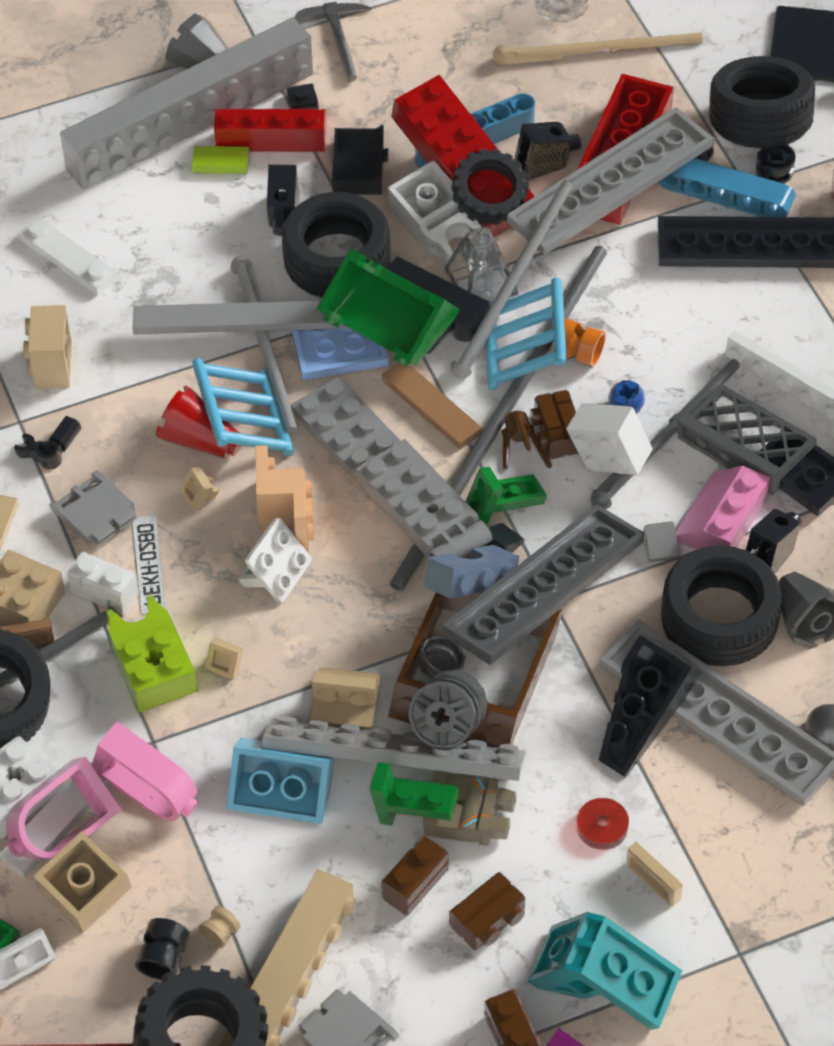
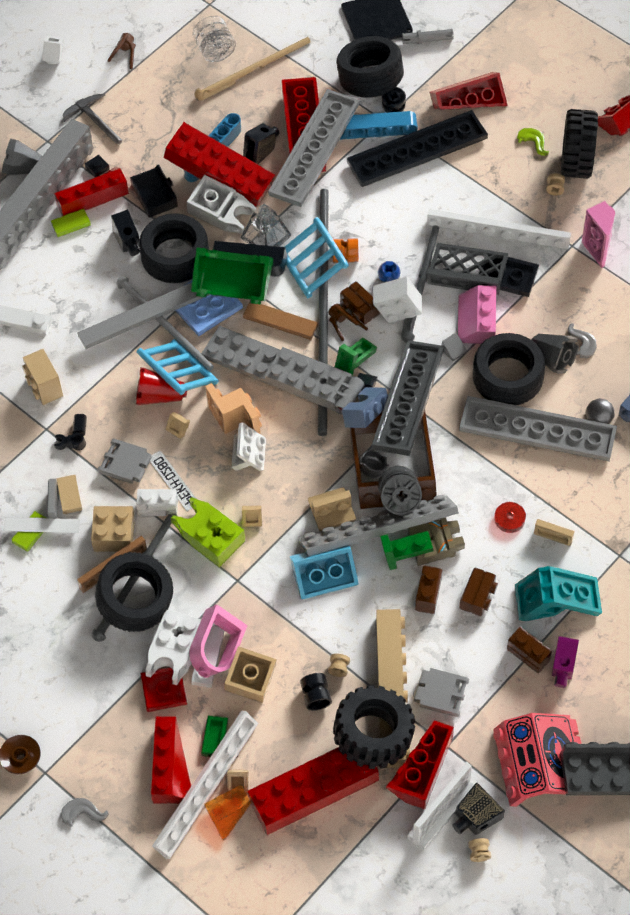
camera: 25 degrees left, 5 degrees up
bright pink window [92,721,198,821] -> none
black tyre [451,149,529,225] -> none
light grey bar [451,180,573,378] -> none
black wedge [599,635,701,778] -> none
black torso [746,509,802,573] -> none

